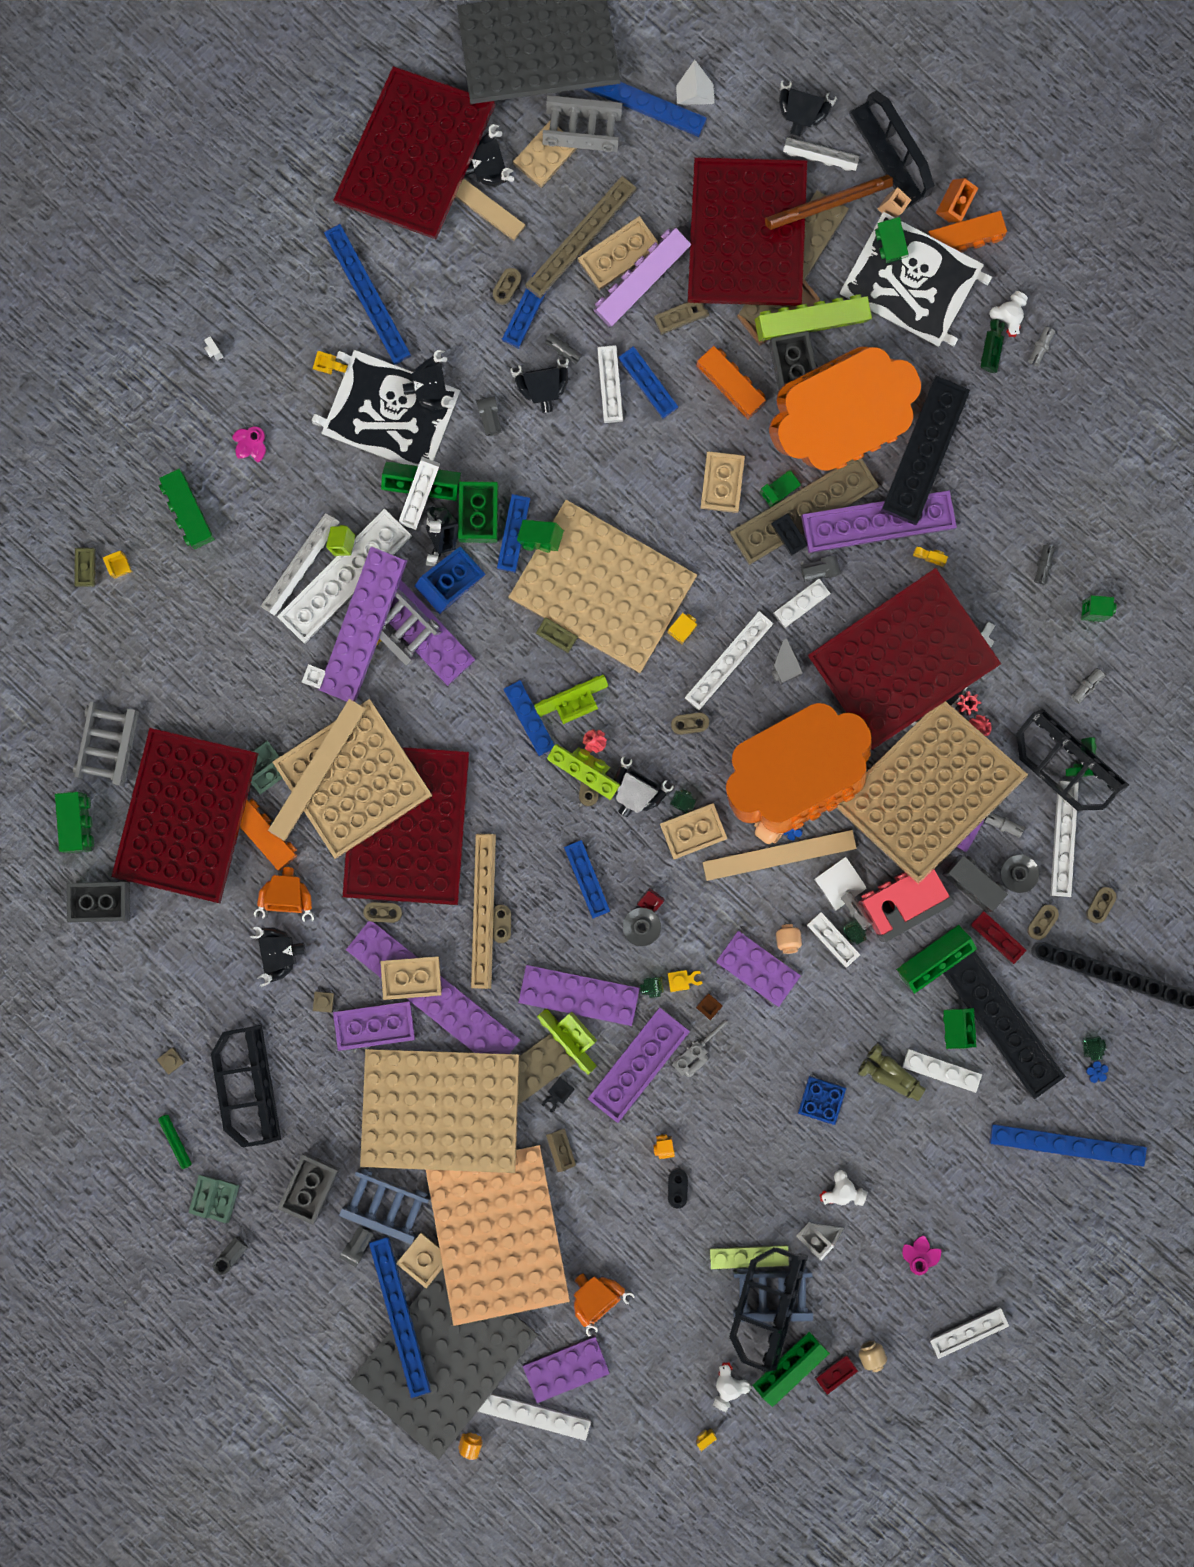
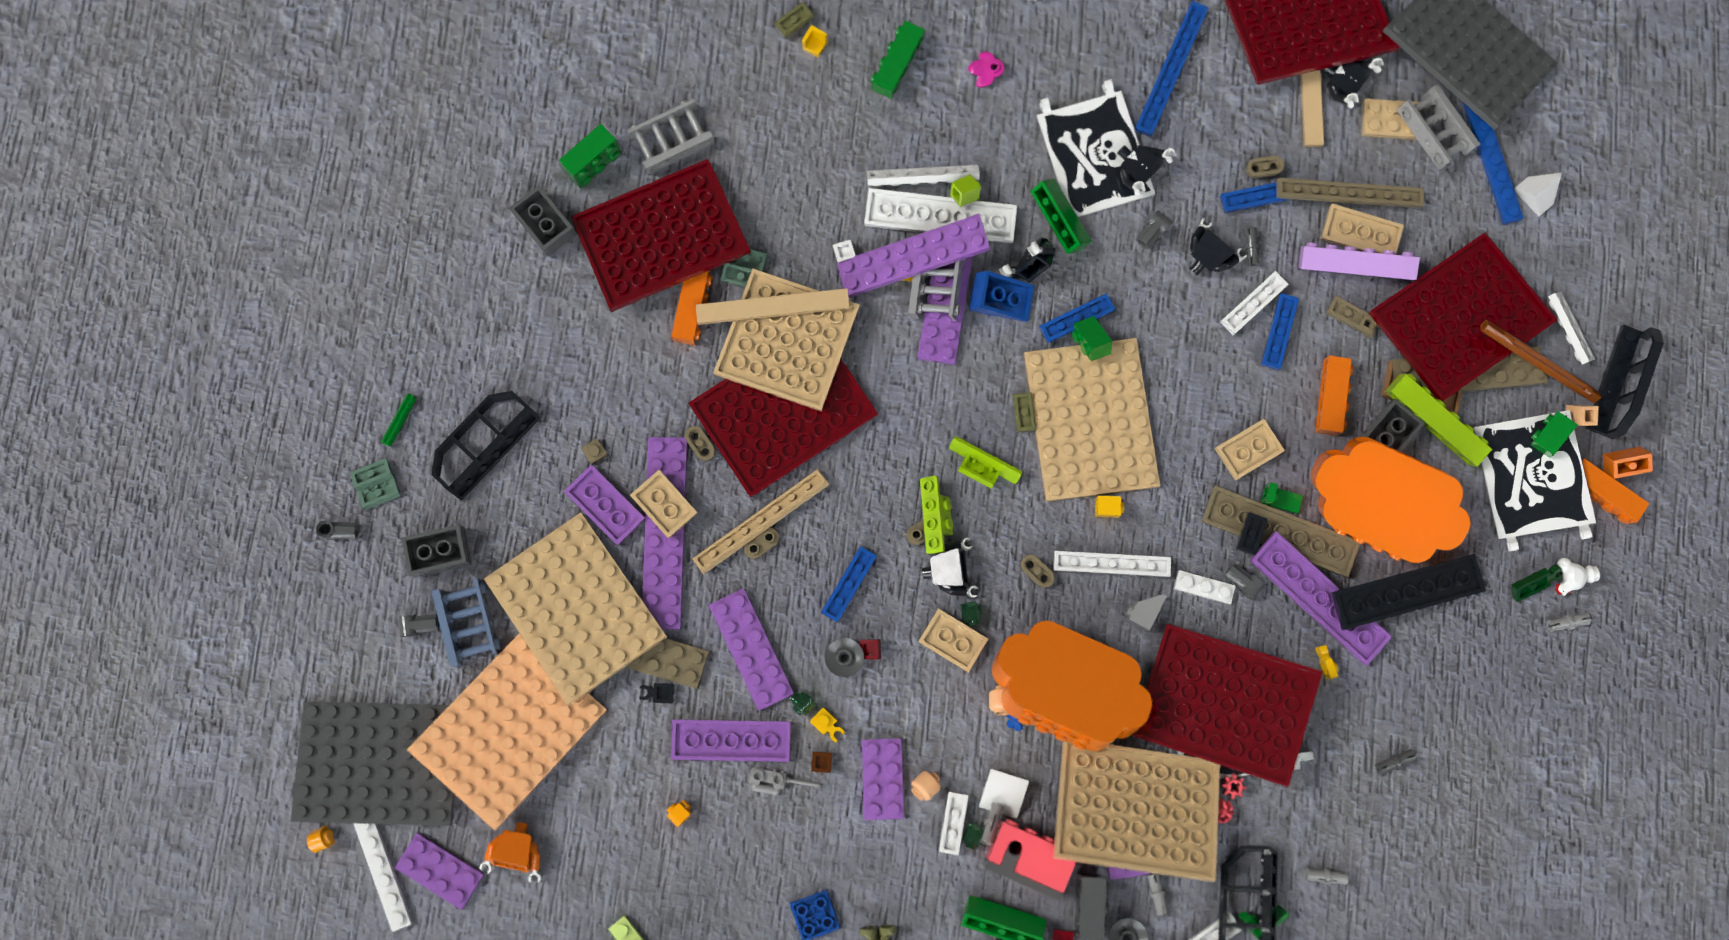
camera: 55 degrees right, 5 degrees down
dark tan plate [157,1047,185,1075] -> none
black torso [250,927,306,987] -> none
orange torso [254,867,314,922] -> none
yellow plate [312,351,347,375] -> none
blue plate [369,1237,431,1398] -> none
tan plate [396,1232,443,1288] -> none
white plate [399,457,440,530] -> none
green brick [458,482,498,543] -> none
blue plate [503,680,554,757] -> none
lime bracket [537,1009,597,1075] -> none
dark tan plate [546,1128,576,1172] -> none
coral gear [583,729,607,753] -> none
black plate [668,1168,688,1209] -> none
tan tile [702,830,857,881] -> none
black torso [779,81,837,137] -> none
green brick [1081,595,1117,622] -> none

